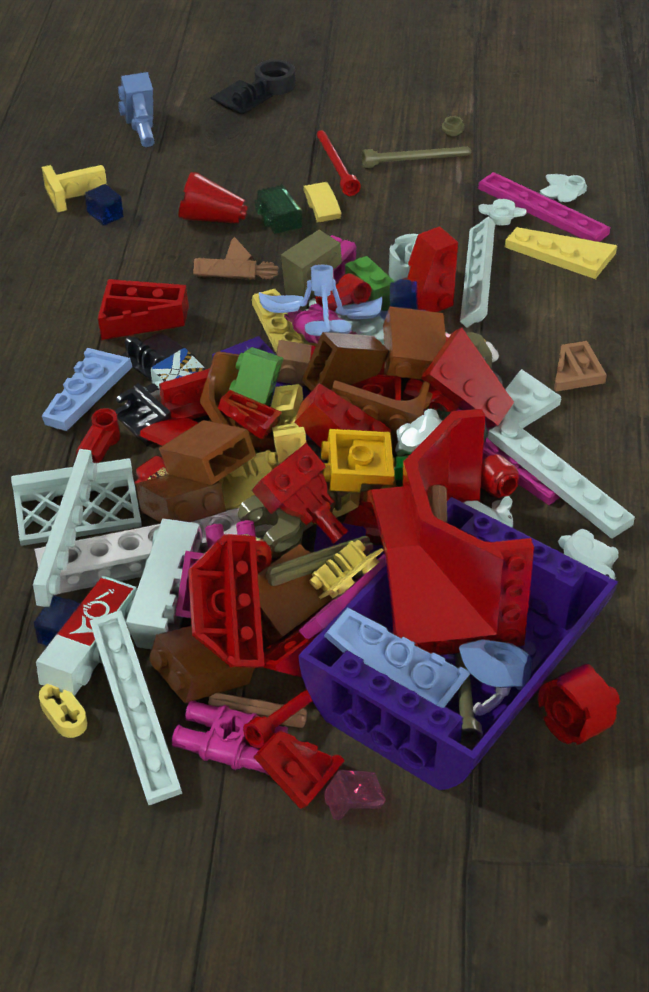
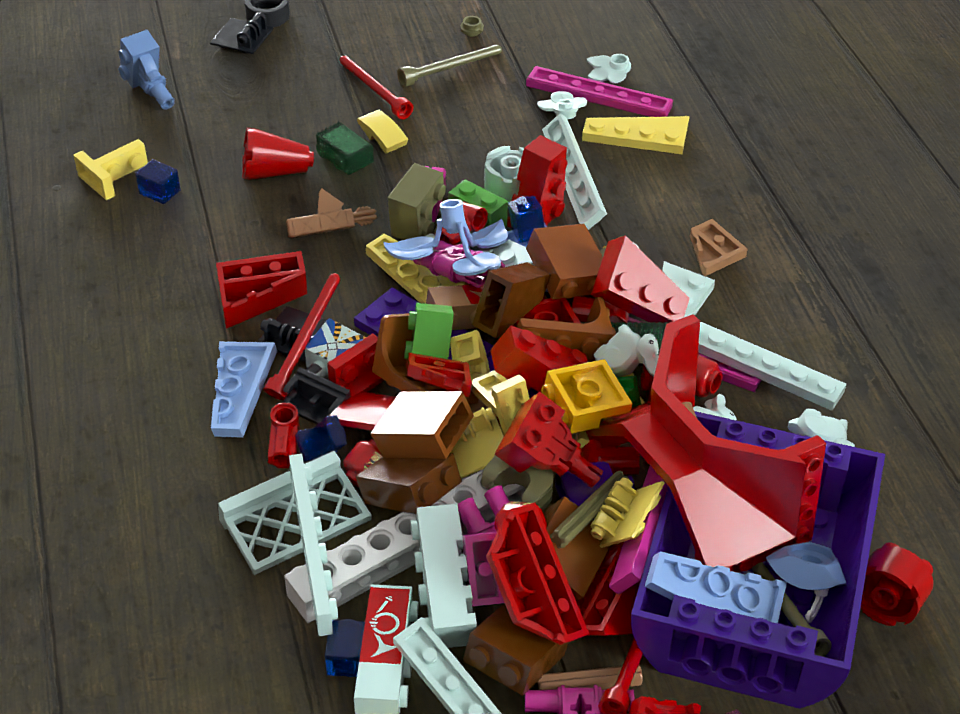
camera: 20 degrees left, 0 degrees up
none -> red piece [263,273,340,401]
none -> clear blue bracket [295,415,347,462]

